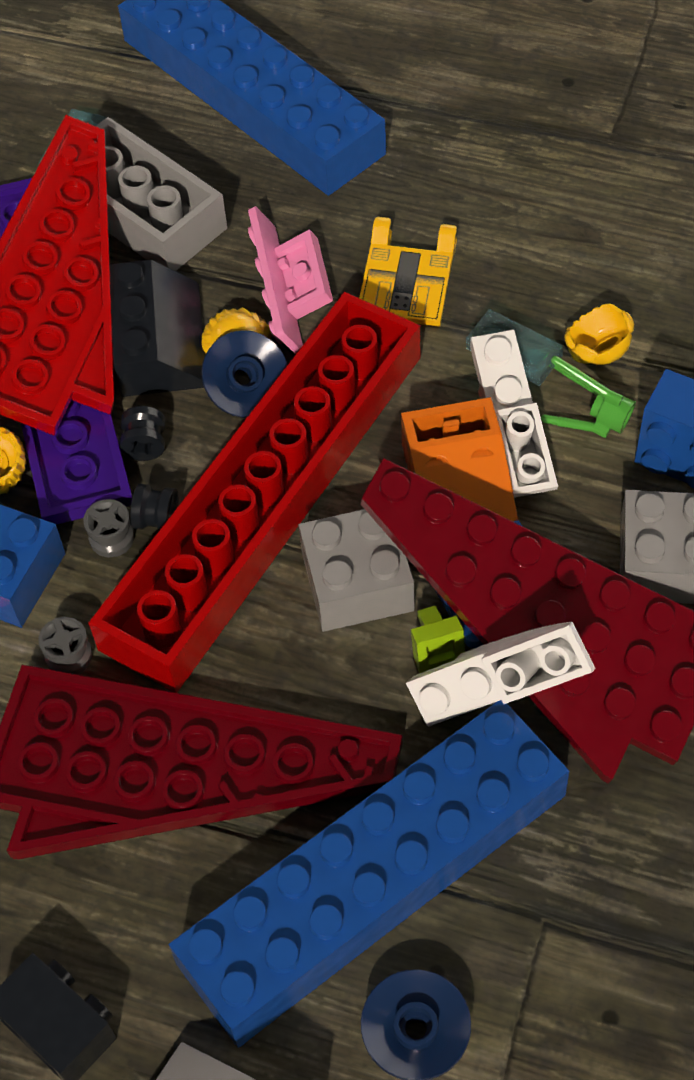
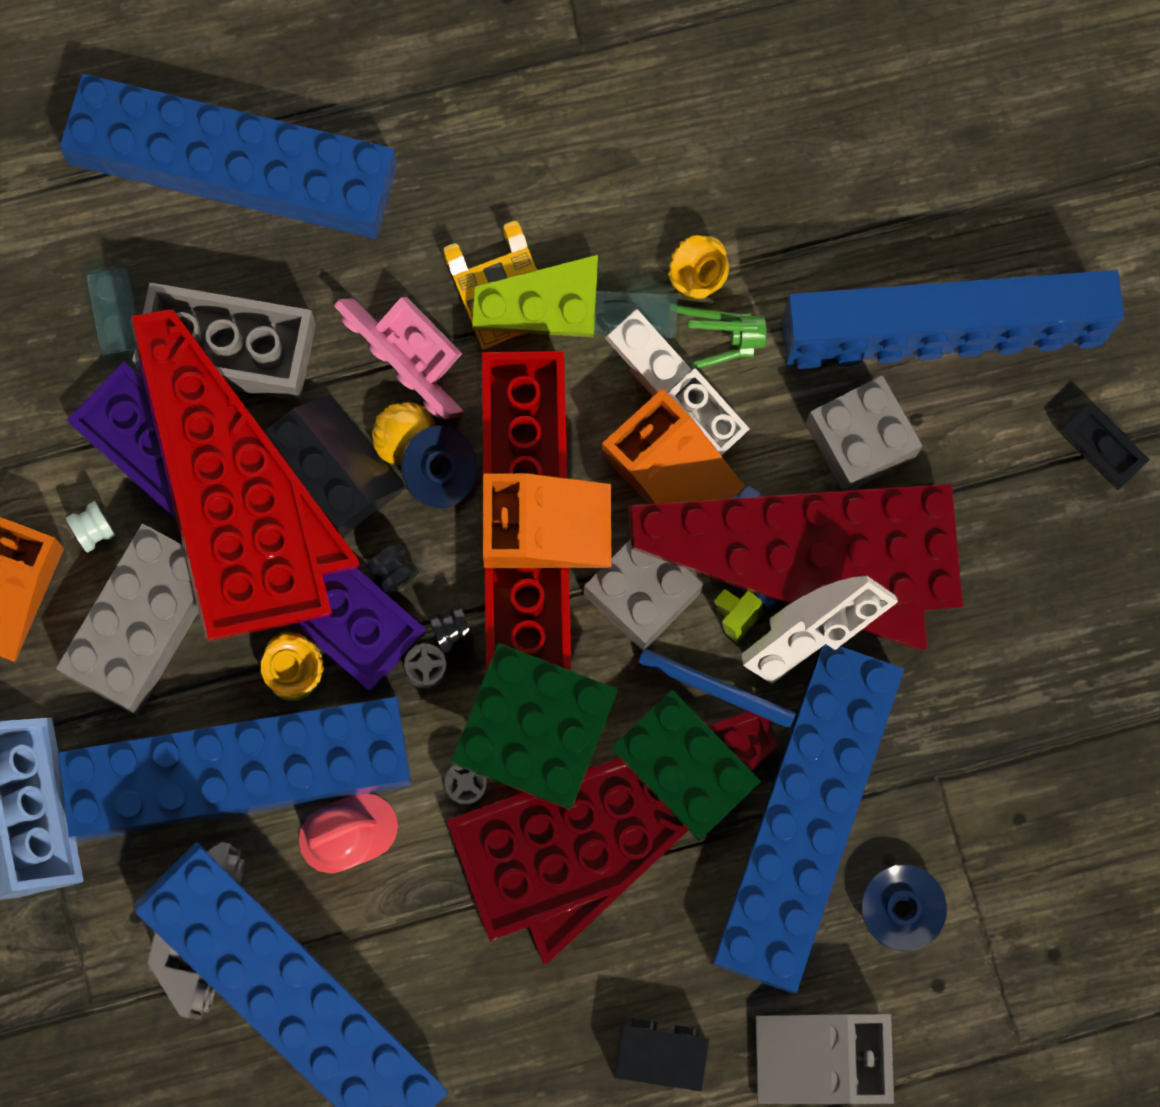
camera: 40 degrees left, 20 degrees up
none -> dark green plate [451,643,618,810]
none -> lime wing [472,255,598,337]
none -> orange slope [483,474,611,568]
none -> dark green plate [611,690,761,841]
none -> blue bar [639,648,798,729]

